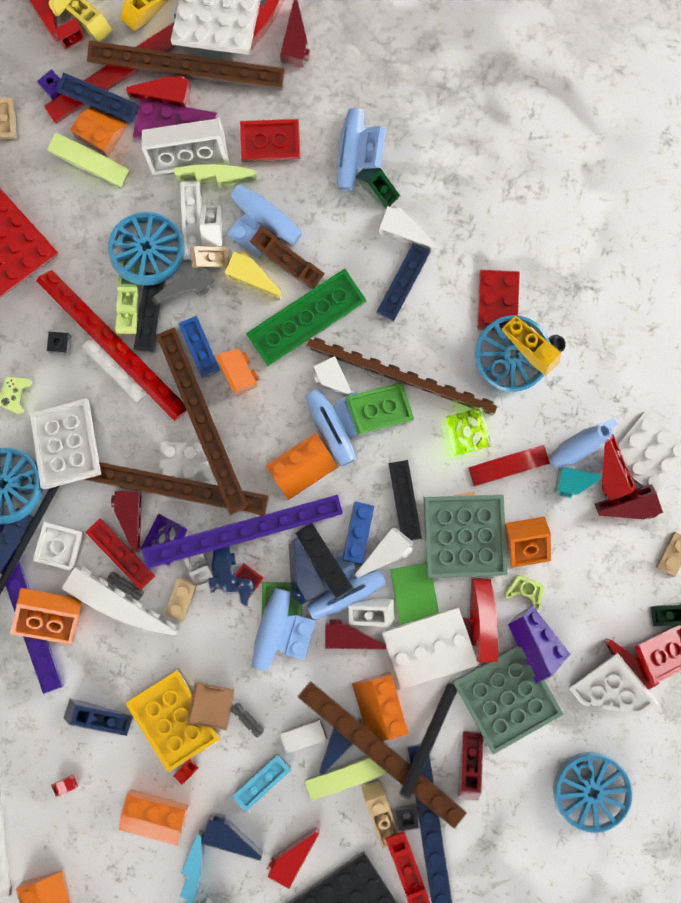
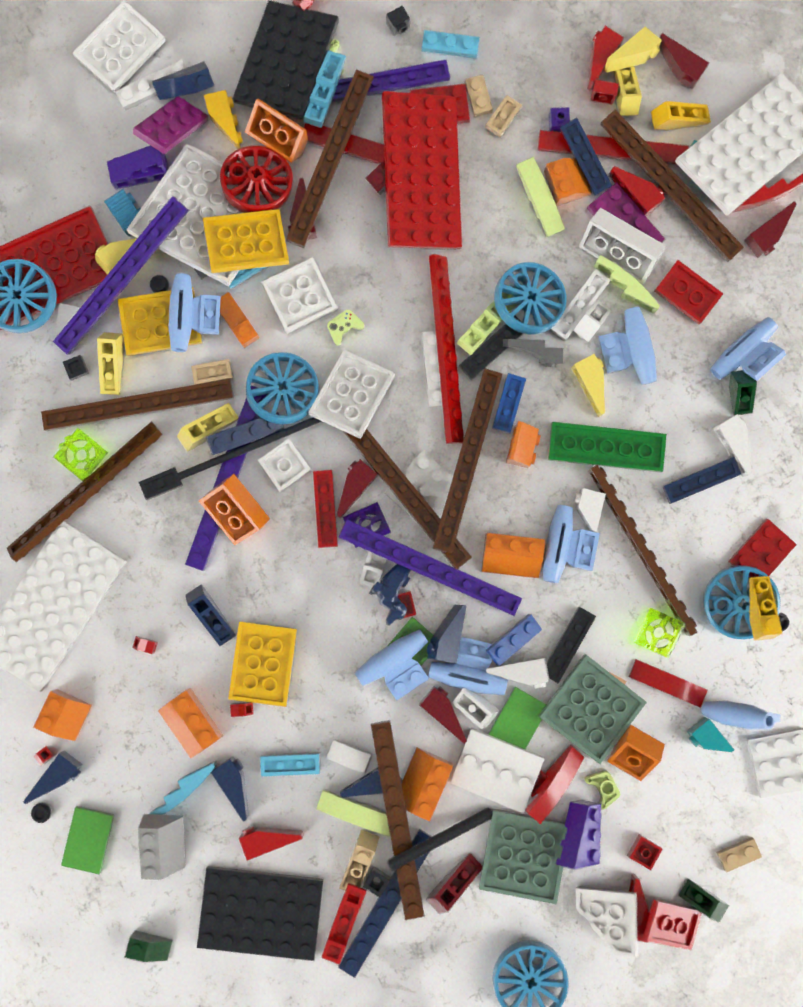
camera: 40 degrees right, 0 degrees up
black plate [47,331,72,355] -> none
white slope [62,566,180,636] -> none
dark grey axle [107,572,144,600] -> none
tan plate [164,577,198,622] -> none
medium nougat piece [187,682,234,730] -> none
tan plate [190,246,229,268] -> none
dark grey axle [231,703,264,738] -> none
reddish brown slope [250,225,325,289] -> none
black plate [295,523,354,600] -> none
bright green tile [345,382,414,436] -> none
dark red slope [595,484,663,520] -> none
red slope [602,433,636,500] -> none
none -> red piece [627,834,663,870]

